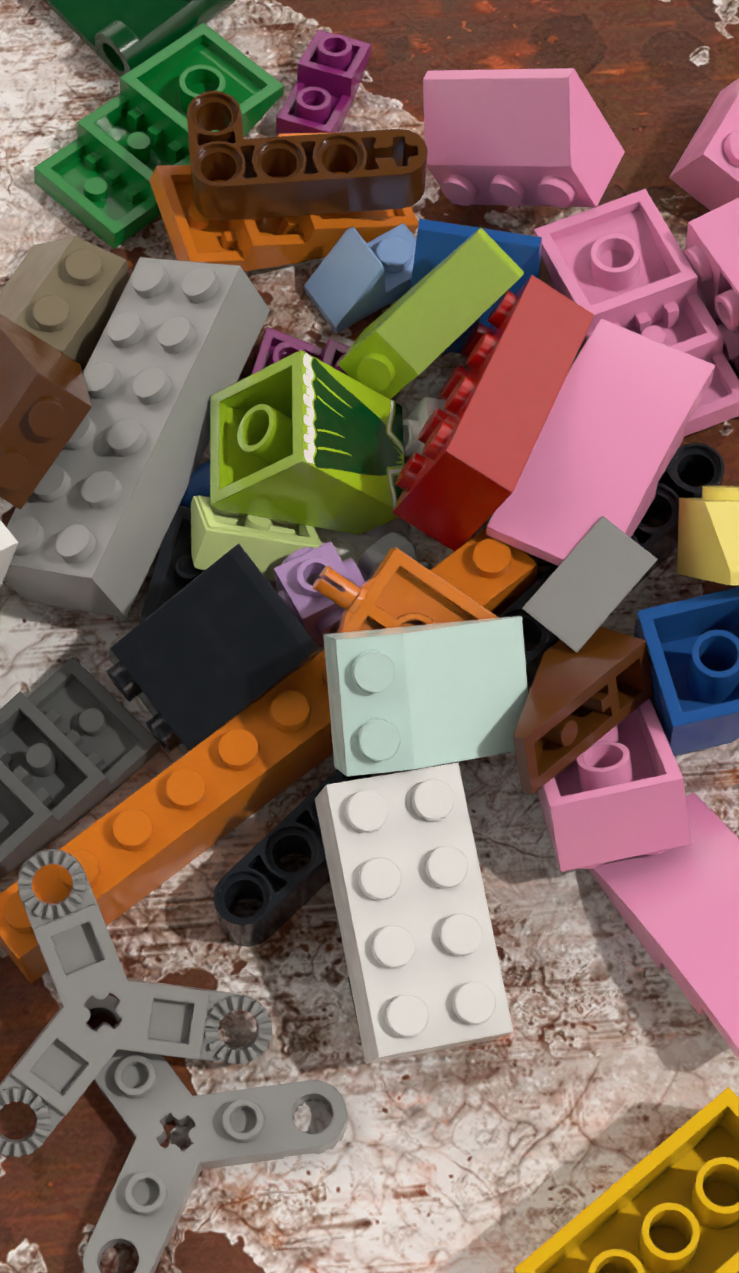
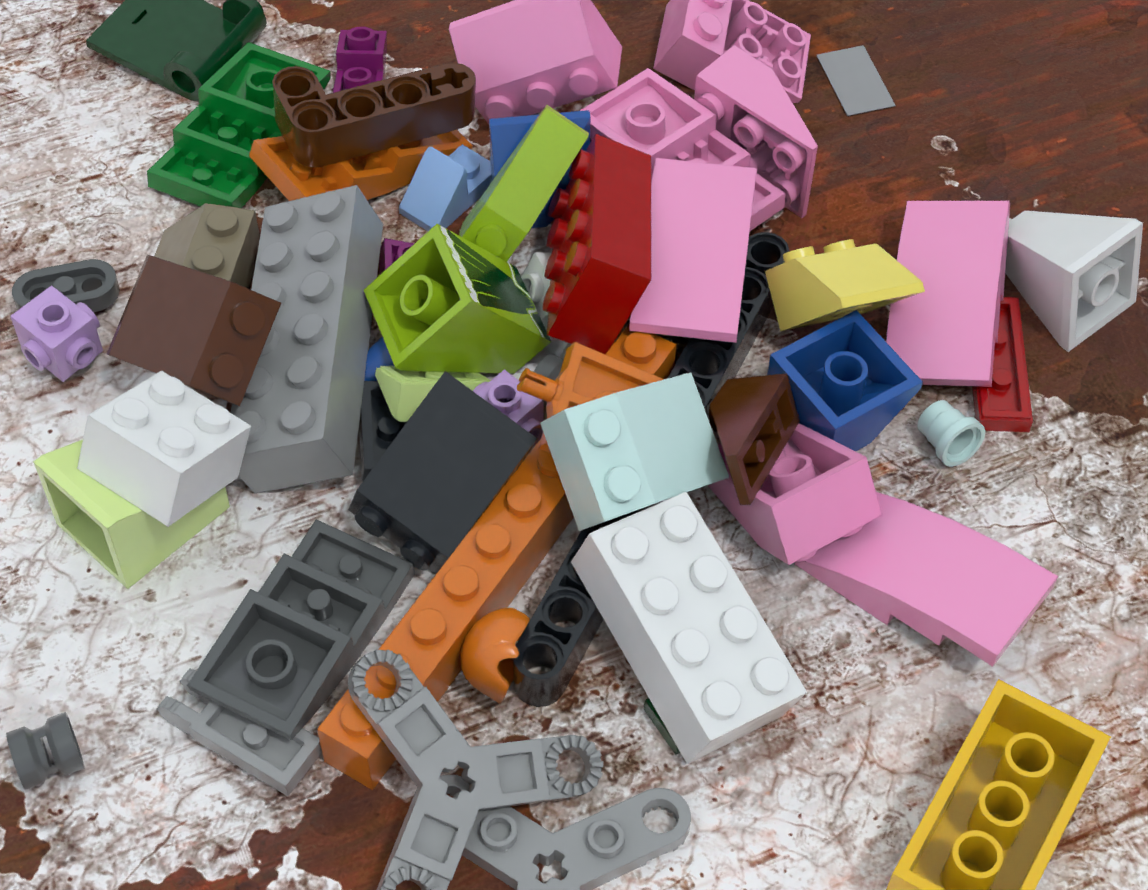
camera: 25 degrees left, 10 degrees down
light grey sticker [522,516,658,652] -> none
none -> orange hair [460,608,530,703]

